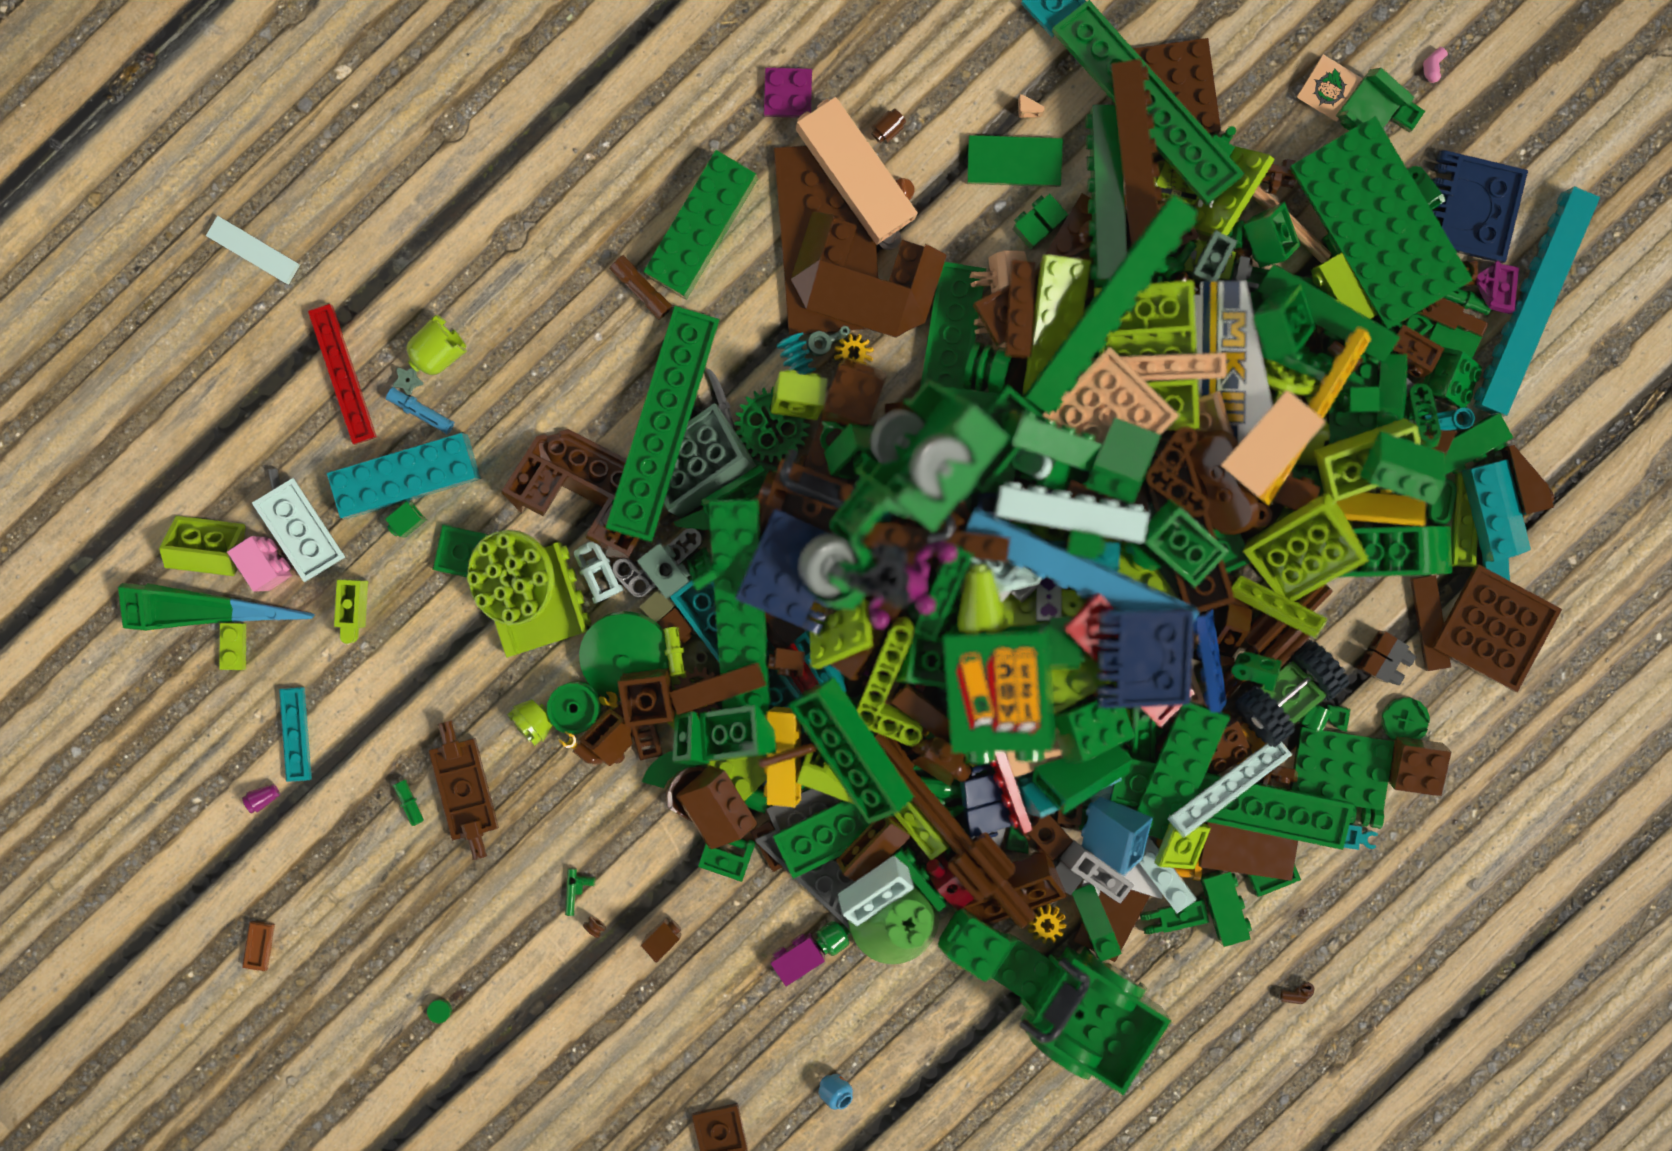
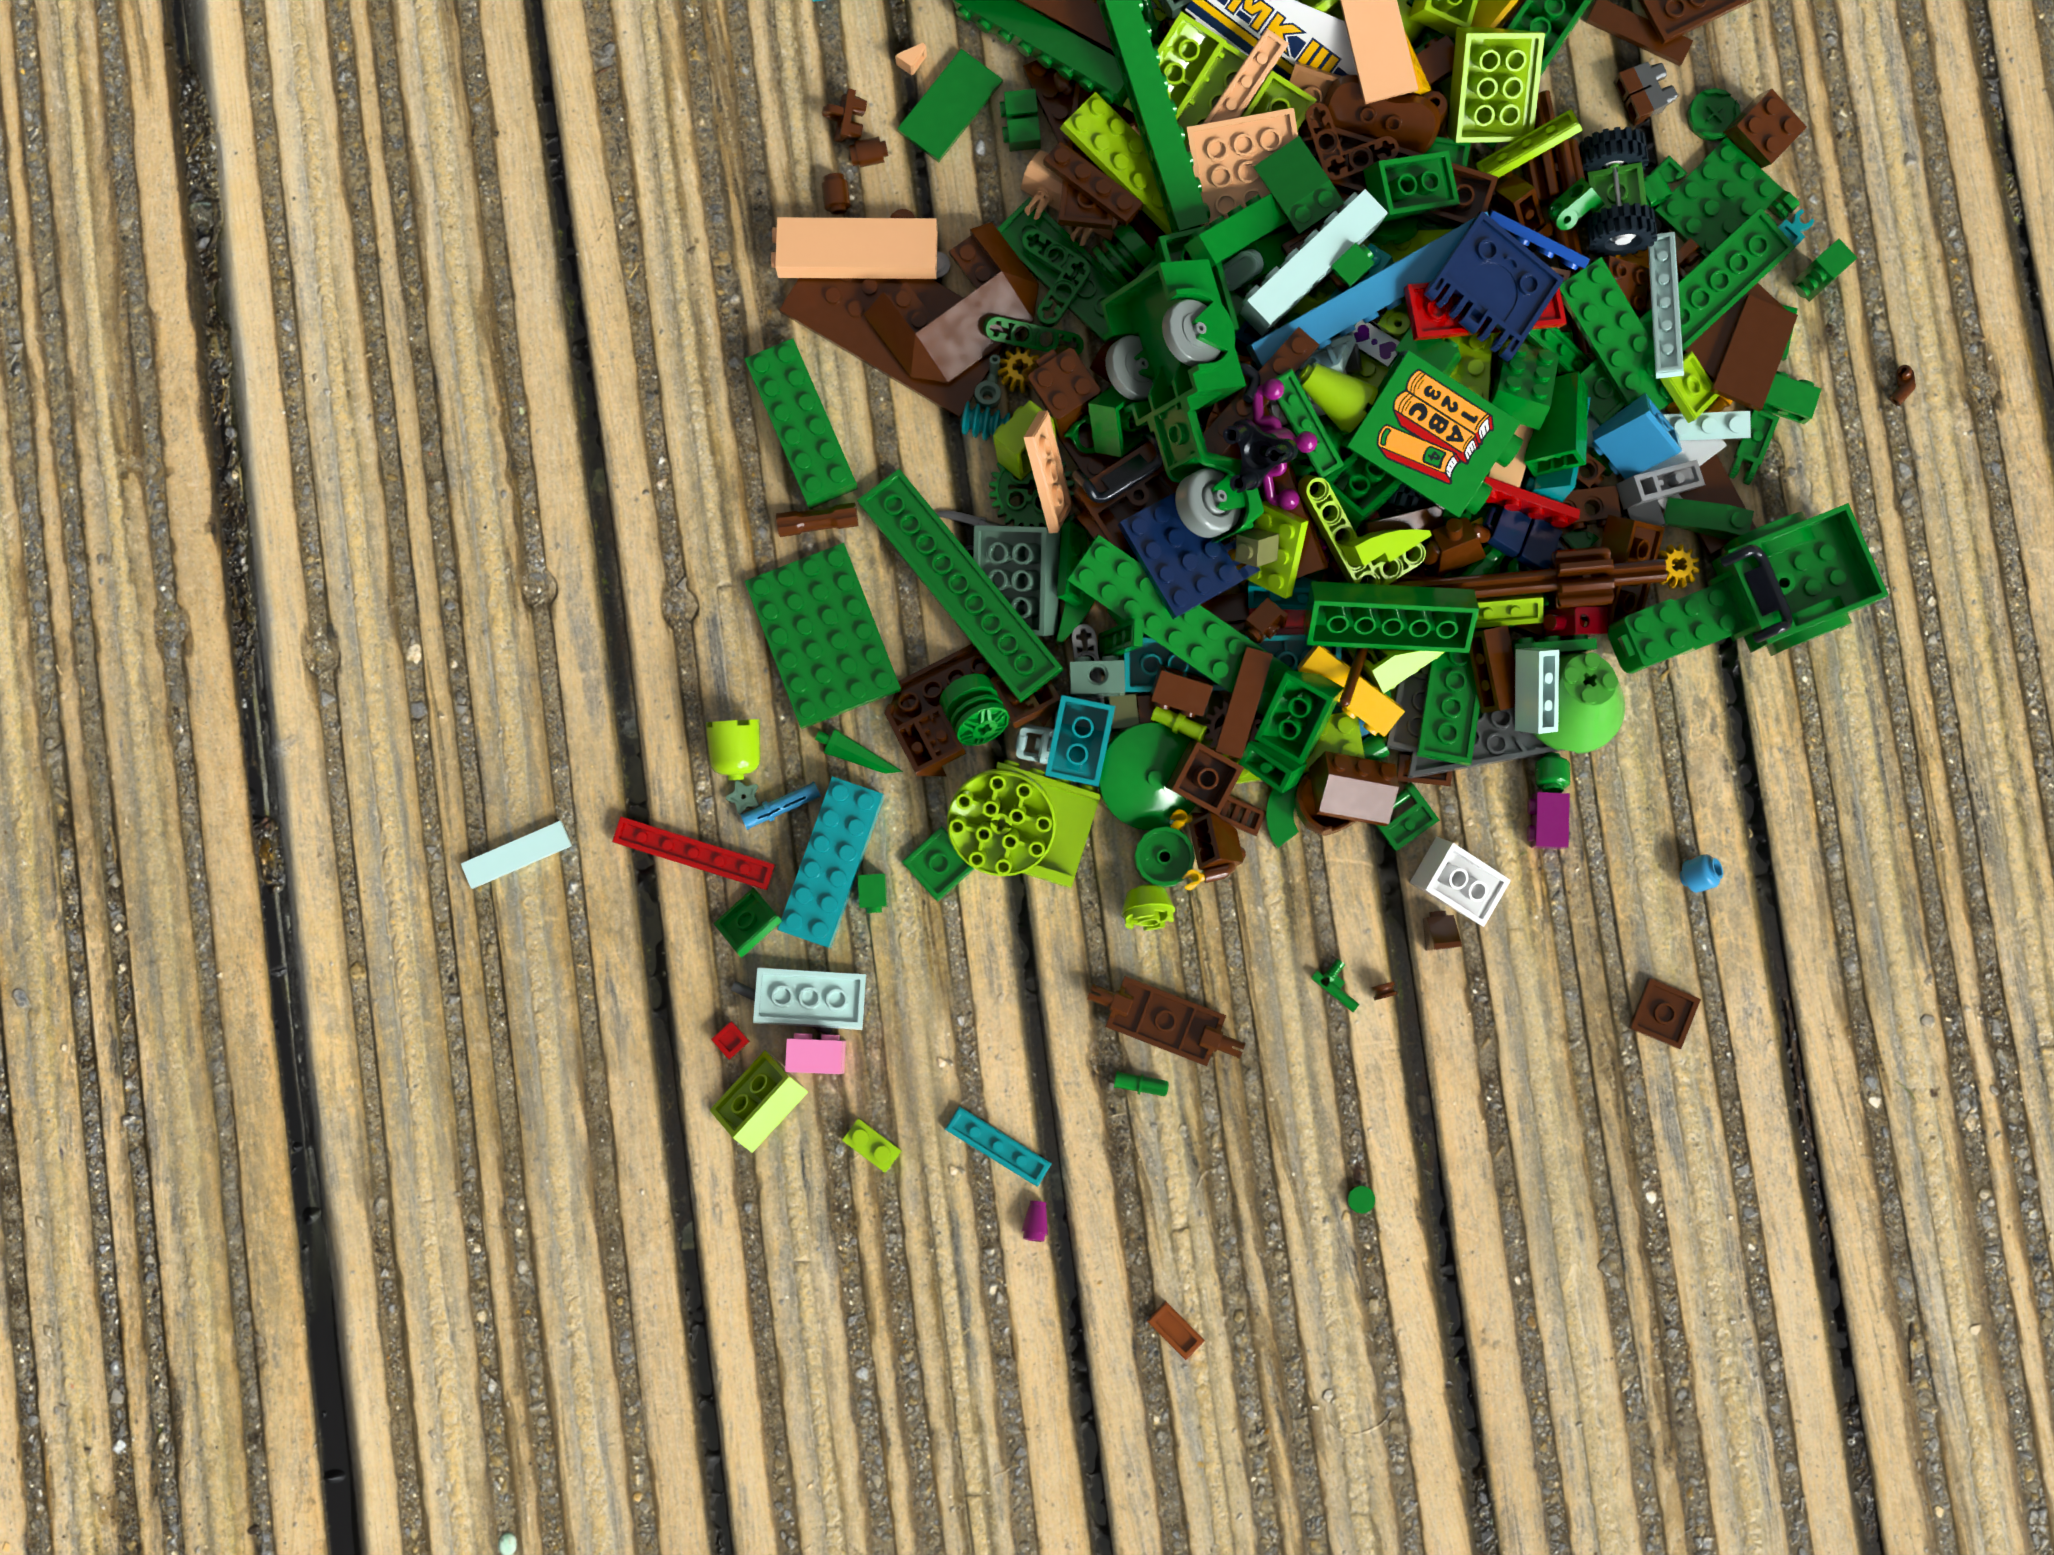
camera: 55 degrees left, 5 degrees down
green plate [118,583,315,631] -> none
lime brick [334,579,368,644] -> none
magenta plate [764,68,812,118] -> none
none -> red plate [711,1021,750,1060]
none -> green tile [713,887,782,958]
none -> green plate [745,543,902,729]
none -> green bar [815,729,903,774]
none -> reddish brown hips [822,88,867,143]
none -> reddish brown brick [849,136,889,168]
none -> green wheel [939,673,1010,746]
none -> green beam [983,316,1084,355]
none -> green beam [1022,229,1090,327]
none -> light nougat tile [1024,410,1073,533]
none -> teal slope [1045,695,1116,787]
none -> reddish brown brick [1150,664,1213,718]
none -> olive brick [1235,528,1279,567]
none -> slope [1341,529,1432,566]
none -> white slope [1410,836,1511,927]
none -> reddish brown tile [1710,294,1798,412]
none -> green brick [1792,238,1857,302]

